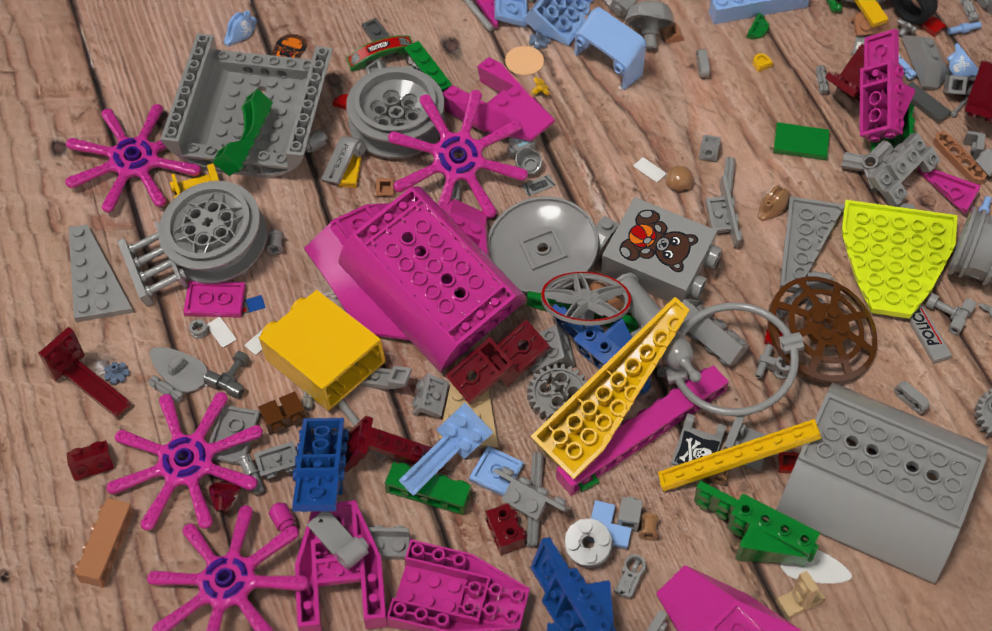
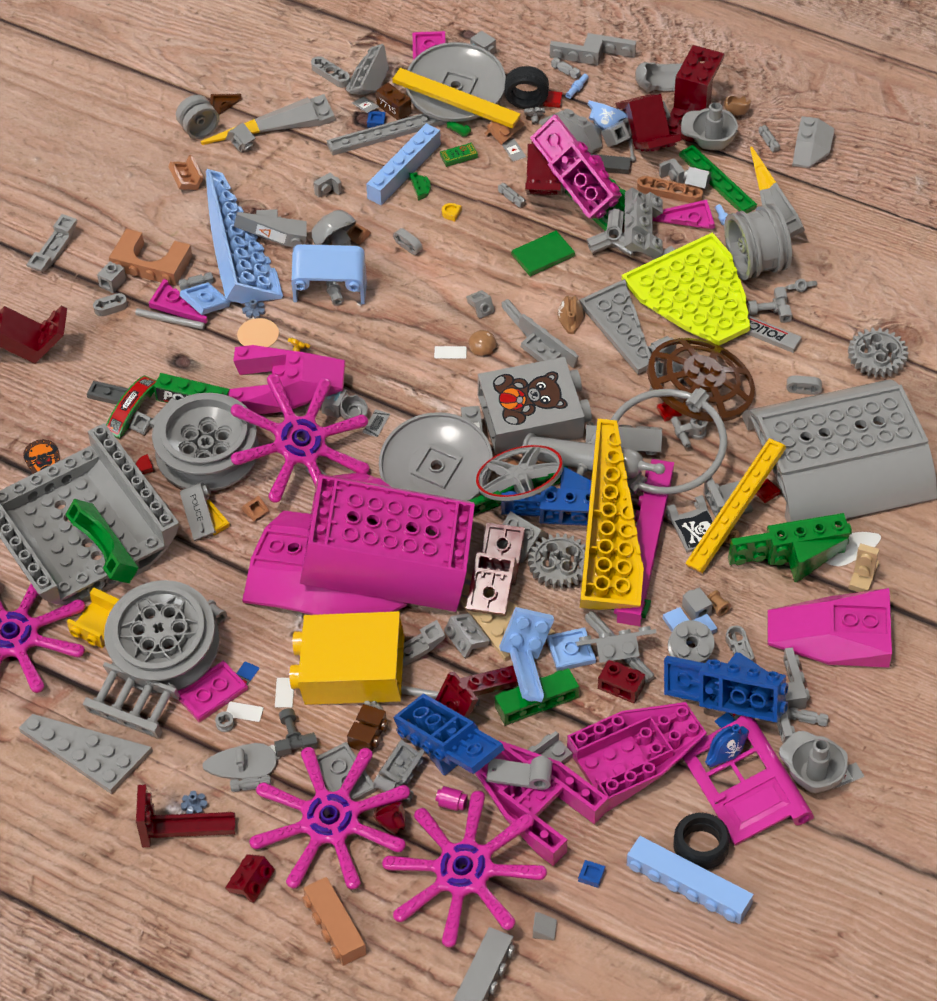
camera: 40 degrees left, 5 degrees down
none -> light grey axle [326,281,344,306]
none -> green tile [440,142,478,167]

